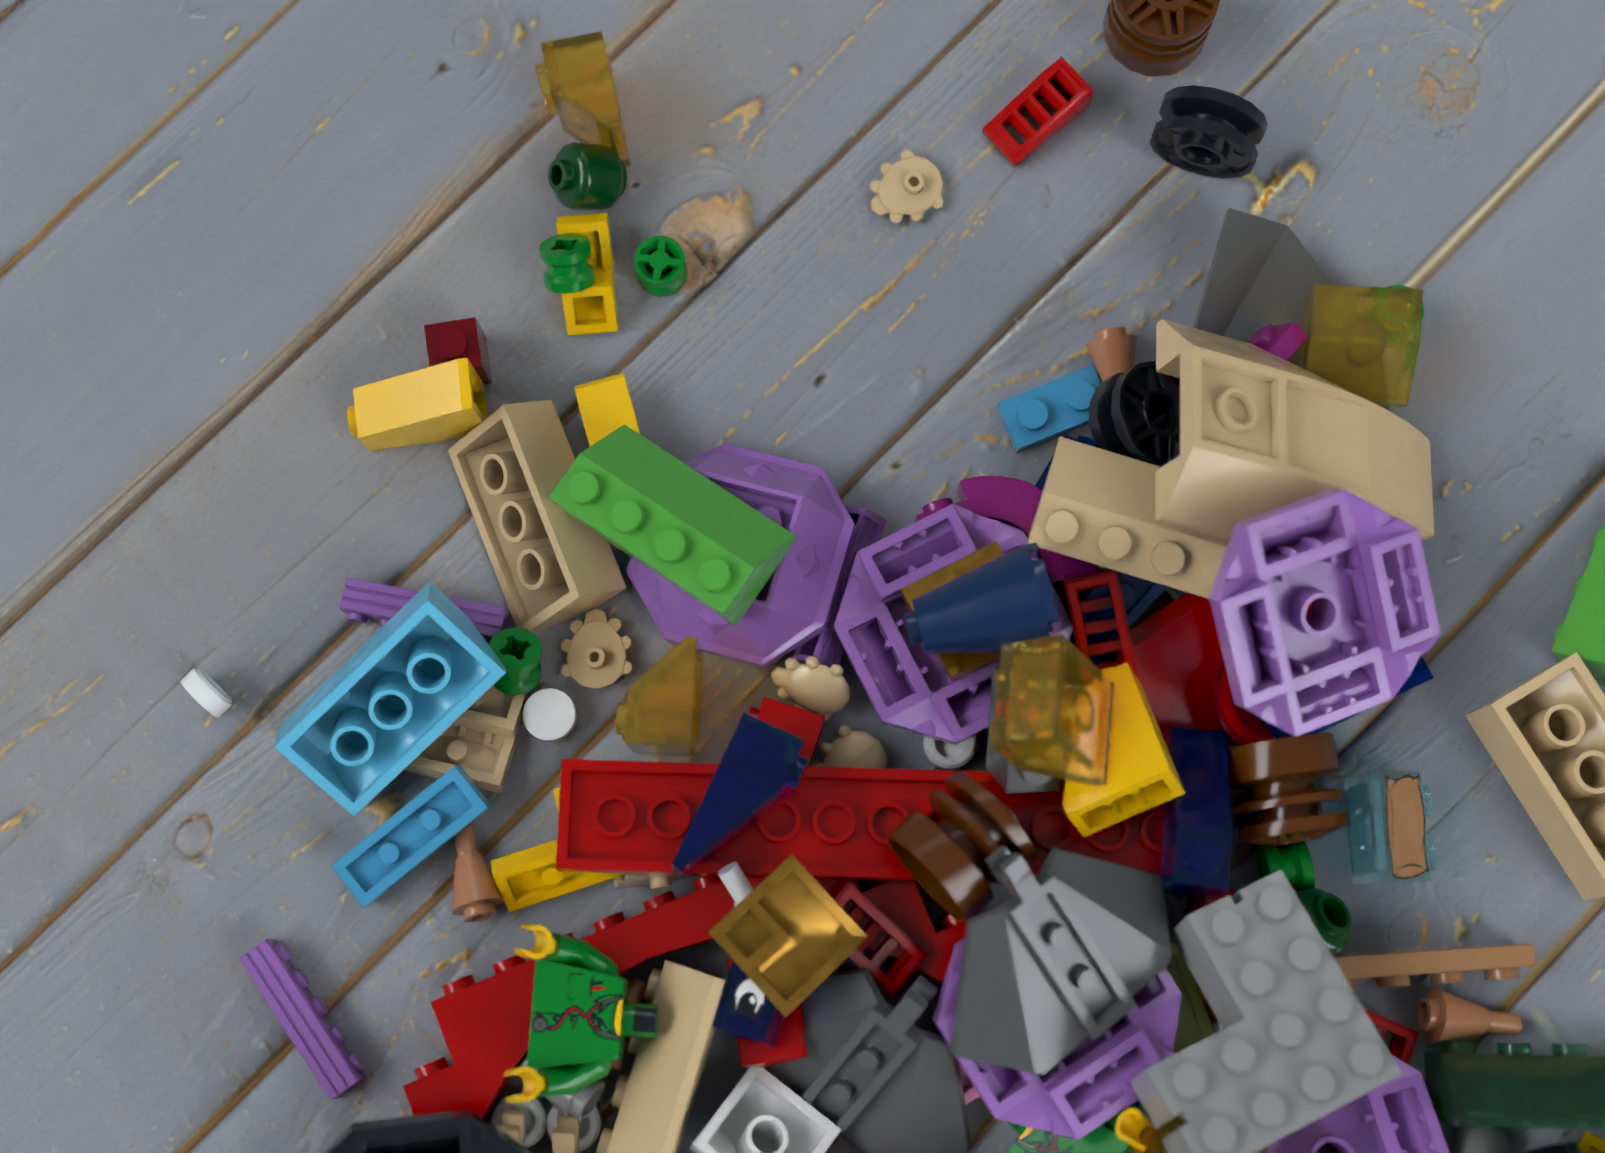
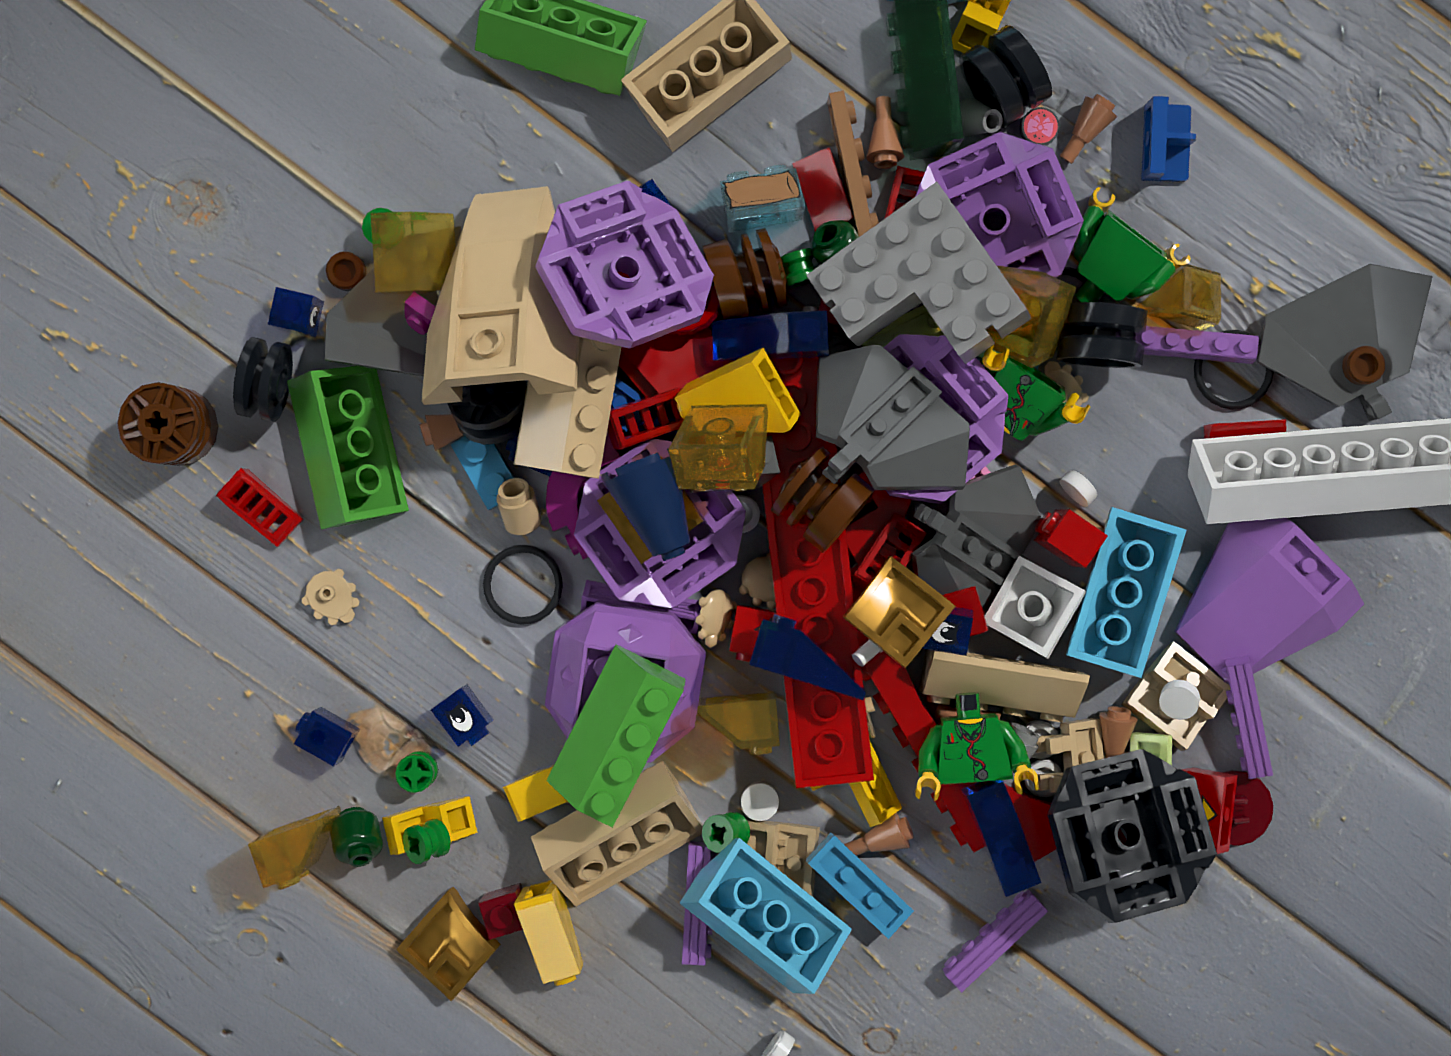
camera: 100 degrees left, 10 degrees up
tan piece [561,608,632,689] -> none
none -> clear blue brick [268,287,324,338]
none -> bright green slope [287,366,409,530]
none -> clear blue brick [294,707,360,767]
none -> reddish brown tile [326,252,366,291]
none -> pearl gold plate [396,887,501,1001]
none -> clear blue brick [431,684,494,747]
none -> black tyre [483,545,563,625]
none -> tan brick [497,478,542,535]
none -> red slope [792,148,854,231]
none -> clear blue slope [961,780,1042,897]

